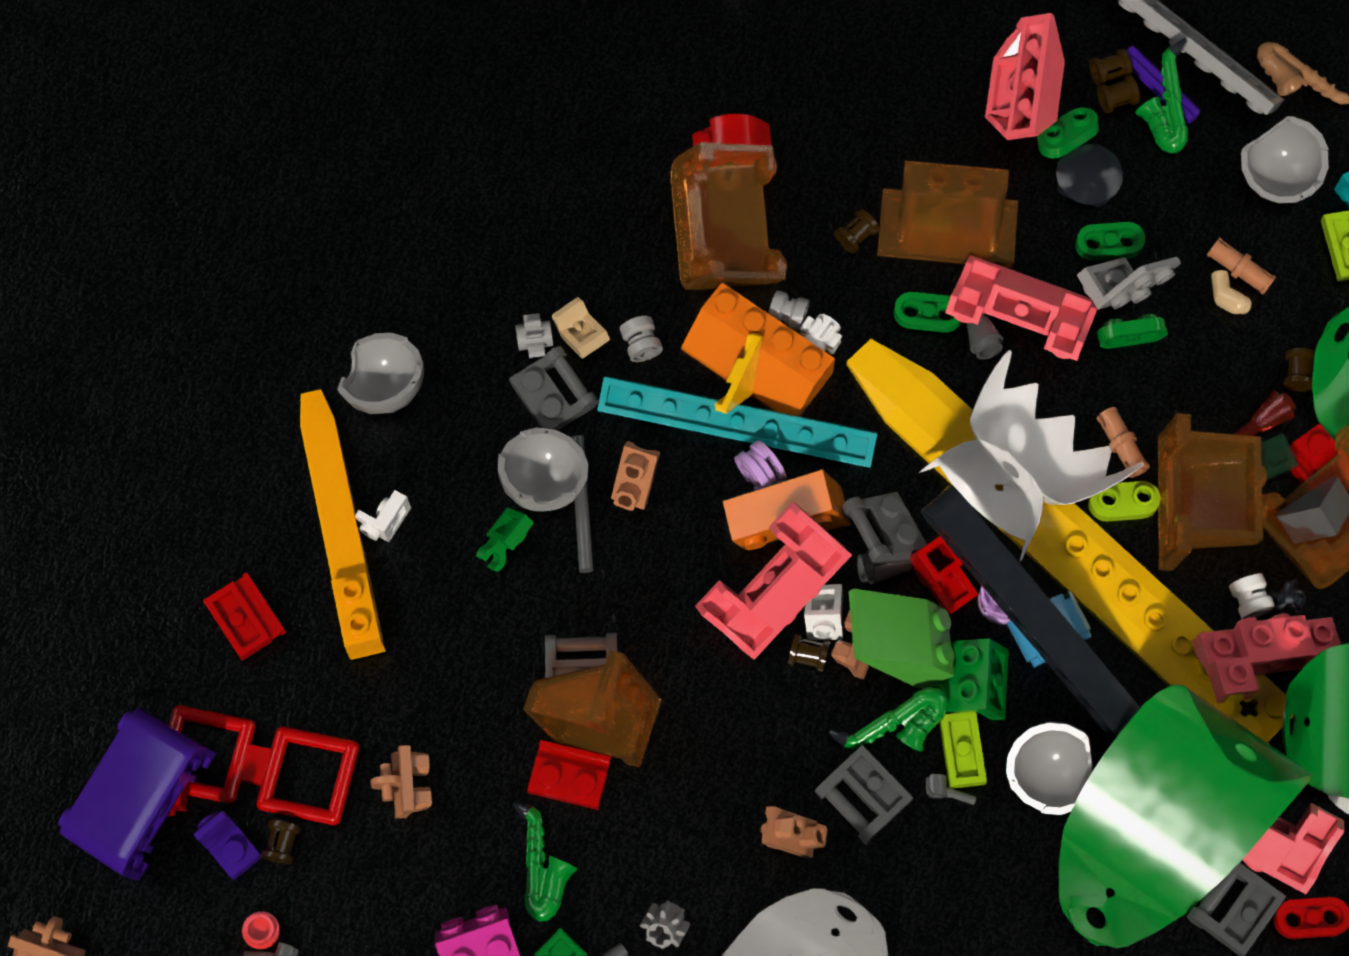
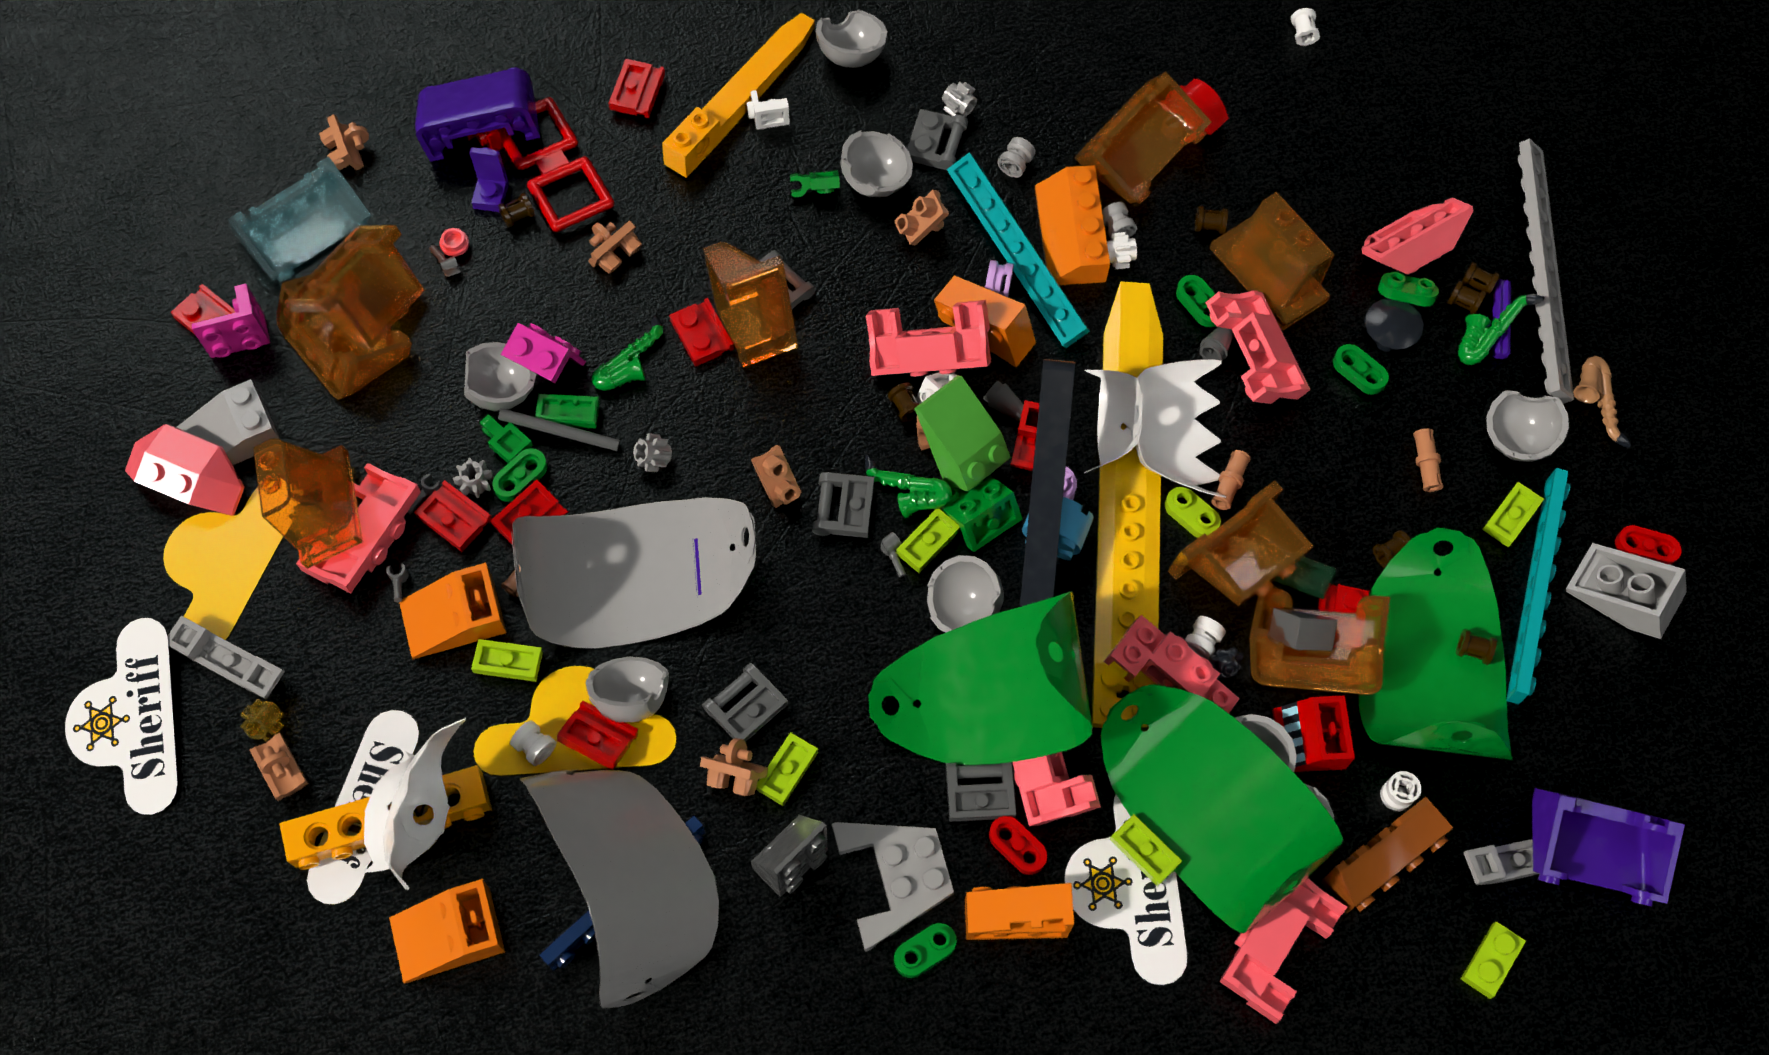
camera: 45 degrees right, 5 degrees down
tan bracket [552,297,610,359] -> none
dark grey bar [571,435,593,573] -> none
yellow tile [714,333,763,414] -> none
dark grey plate [842,492,927,566] -> none
light grey bracket [1077,257,1181,310] -> none
green plate [1097,314,1168,349] -> none
tan arm [1211,270,1251,315] -> none
clear red cone [1234,391,1296,444] -> none

